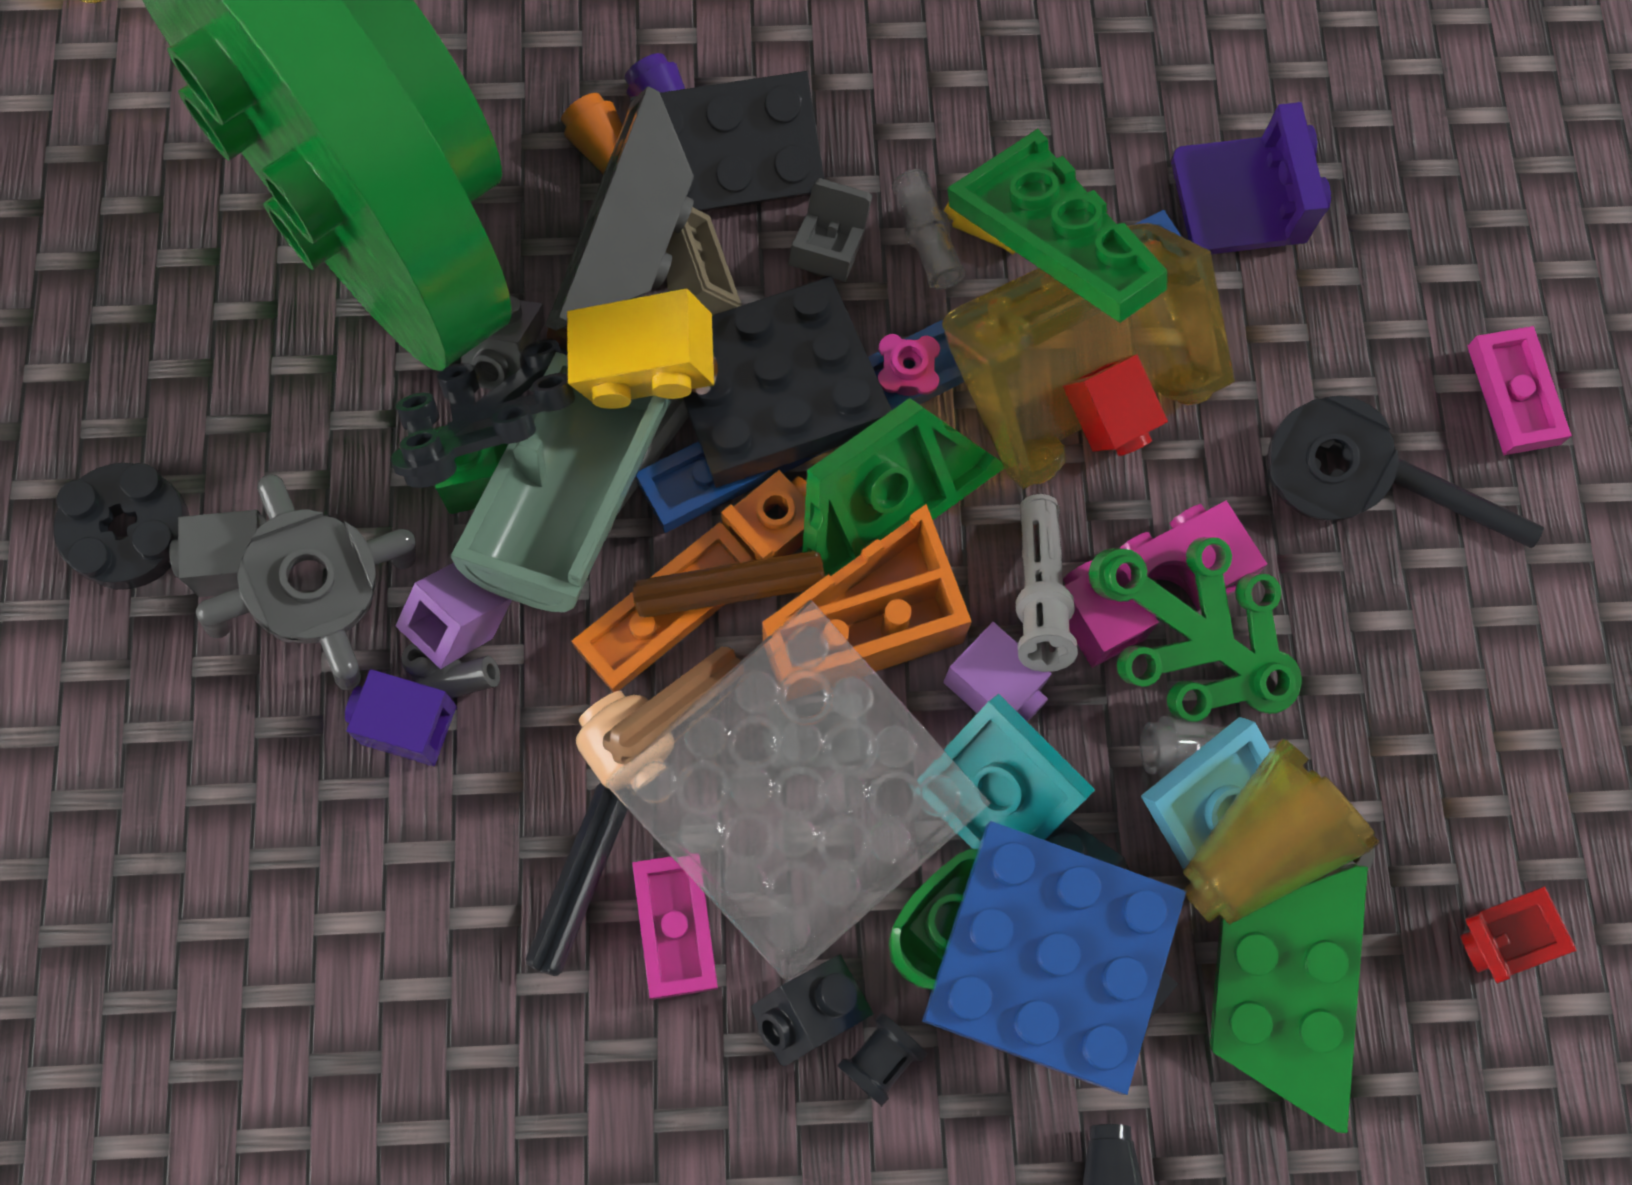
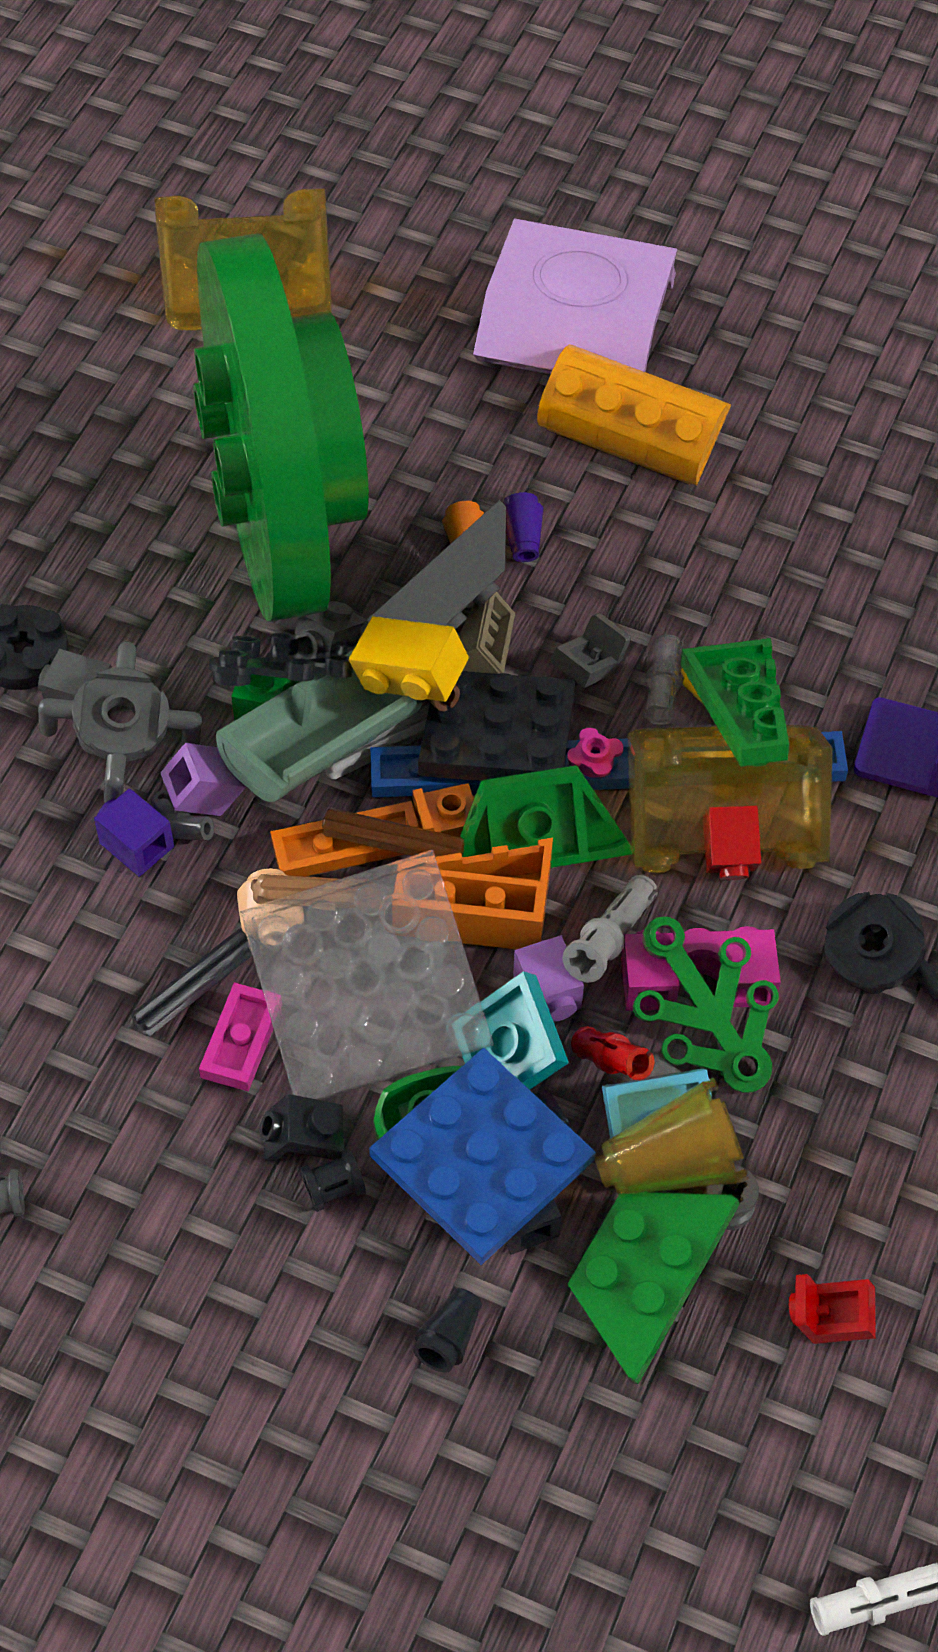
camera: 30 degrees right, 15 degrees down
black plate [631,71,824,212] -> none
none -> red pin [571,1026,655,1081]

